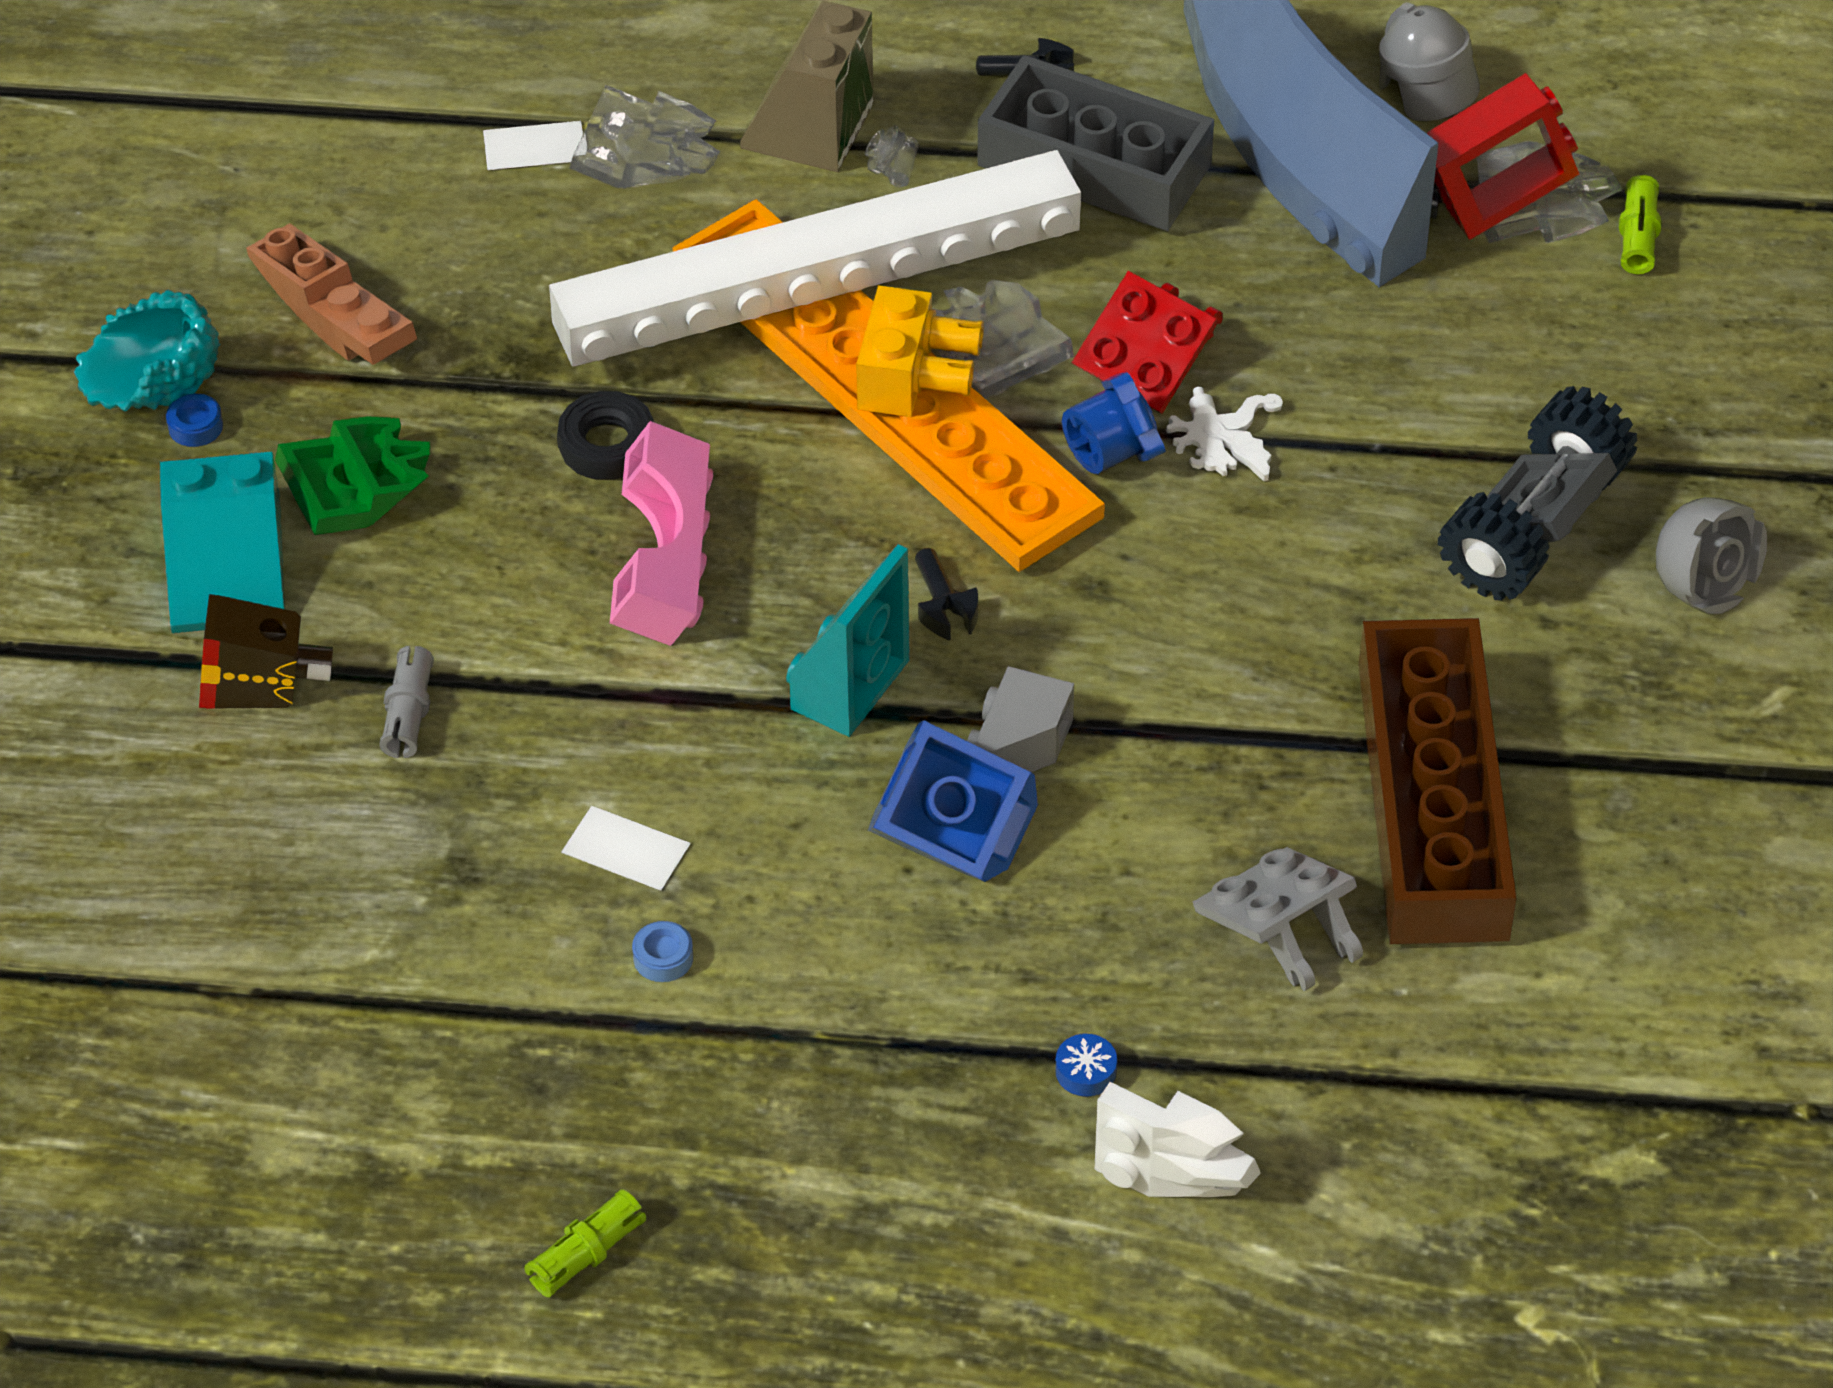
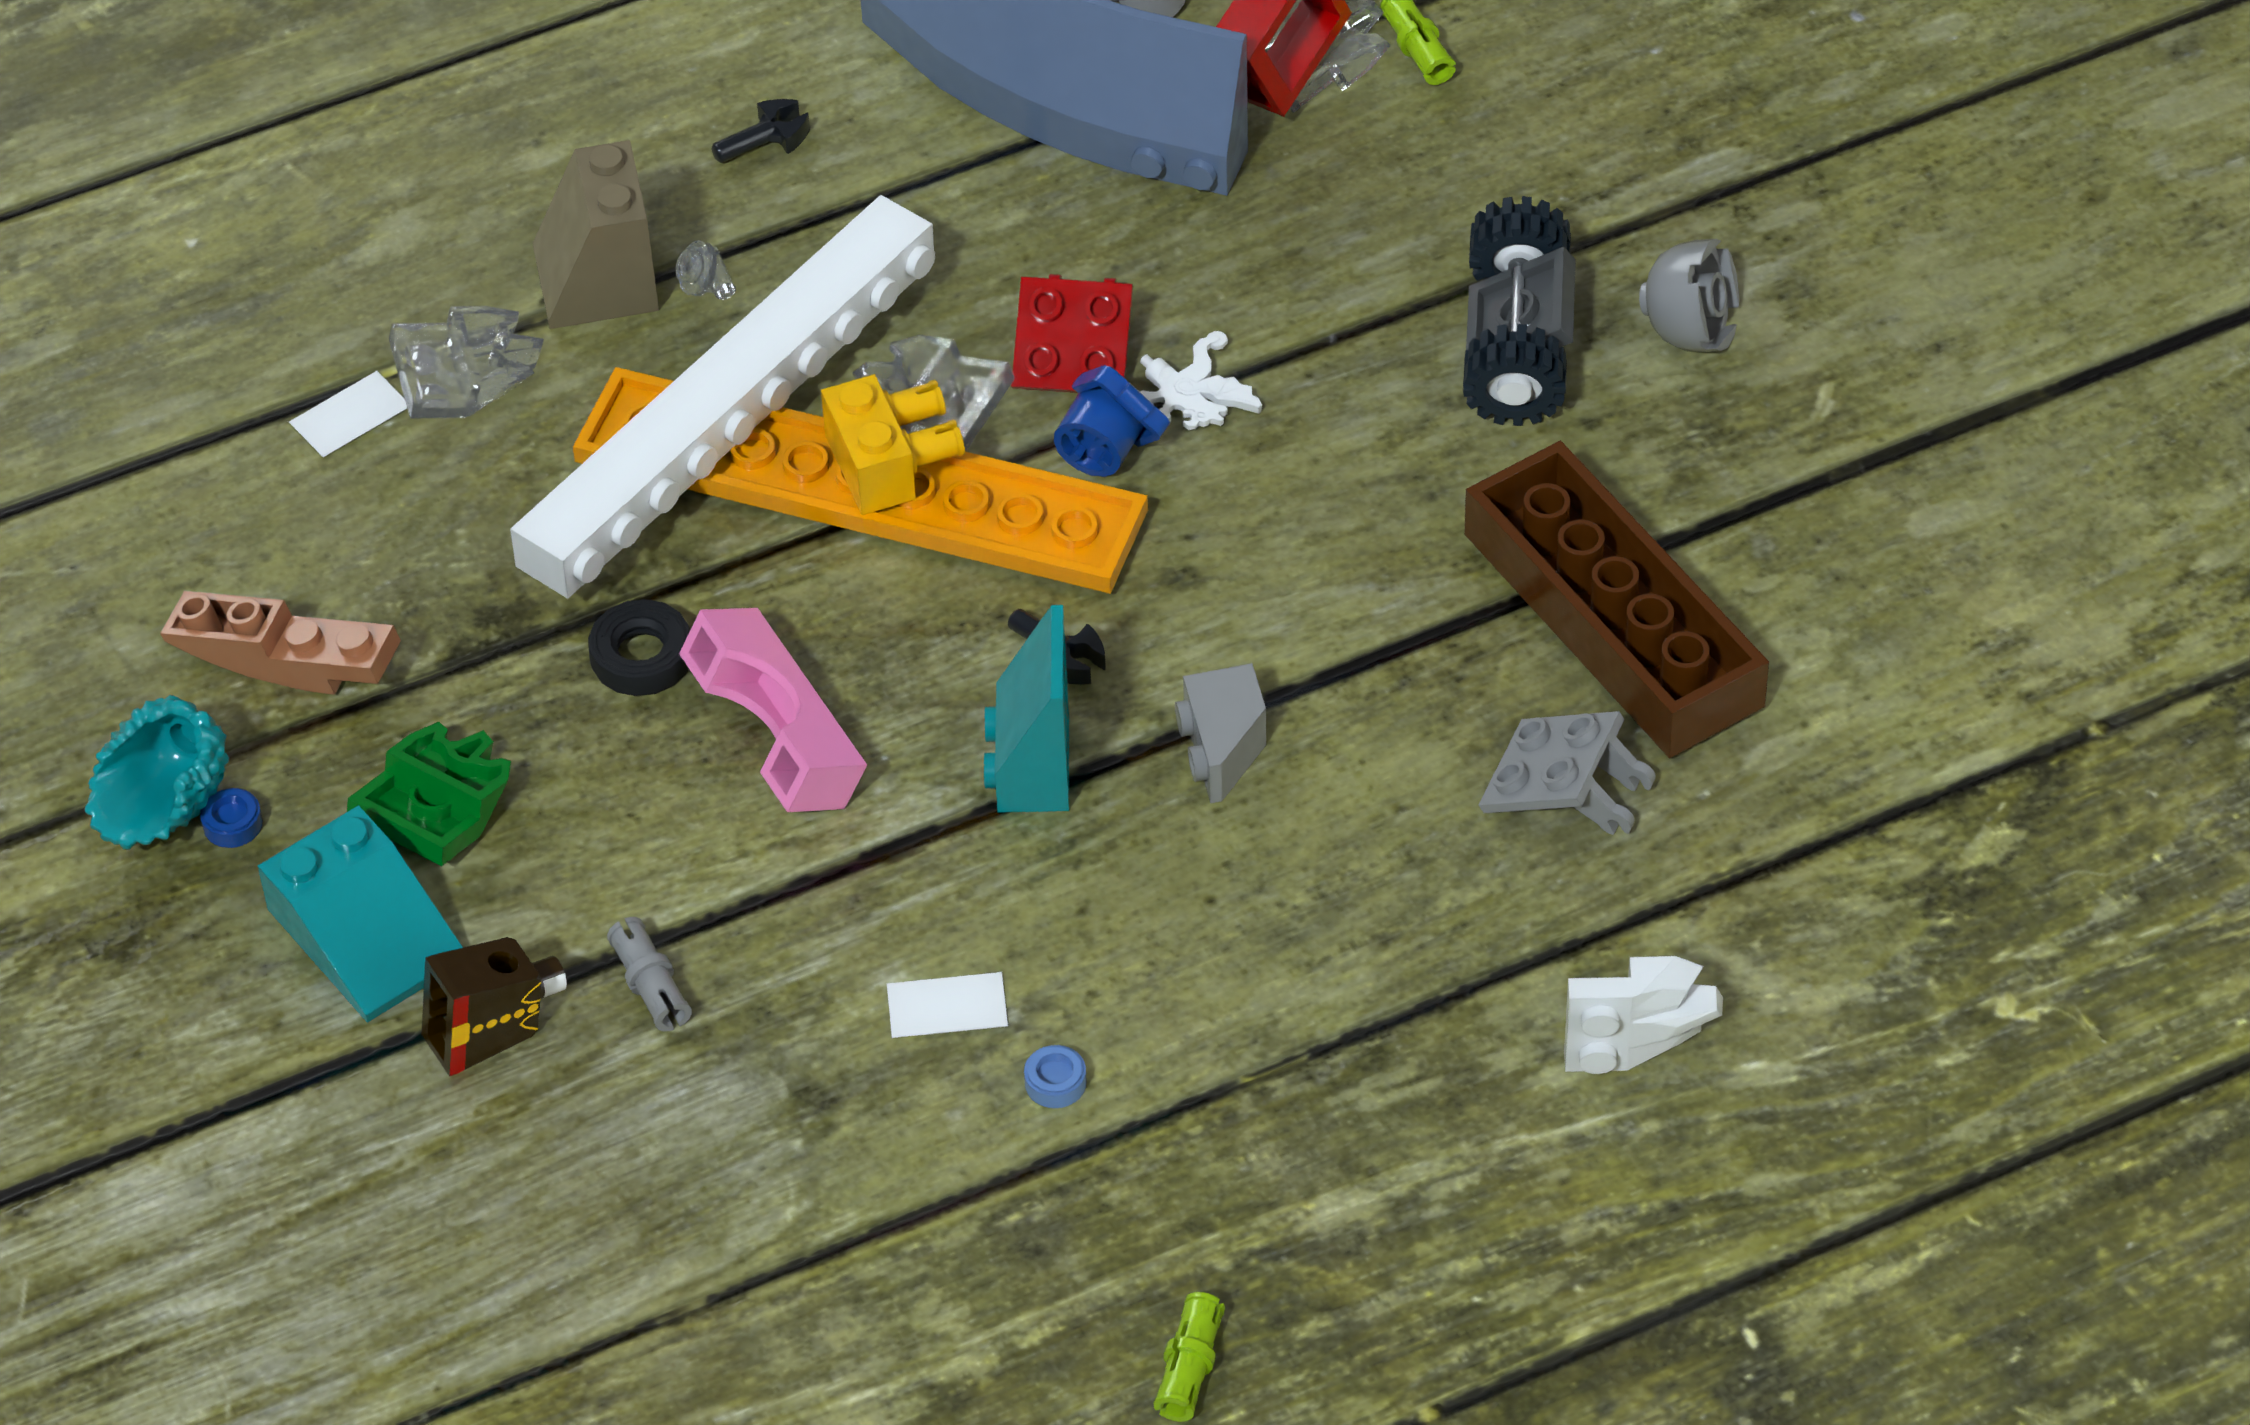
camera: 30 degrees left, 0 degrees up
blue slope [868,720,1038,882] -> none
dark grey brick [978,55,1214,231] -> none
blue tile [1055,1034,1117,1097] -> none

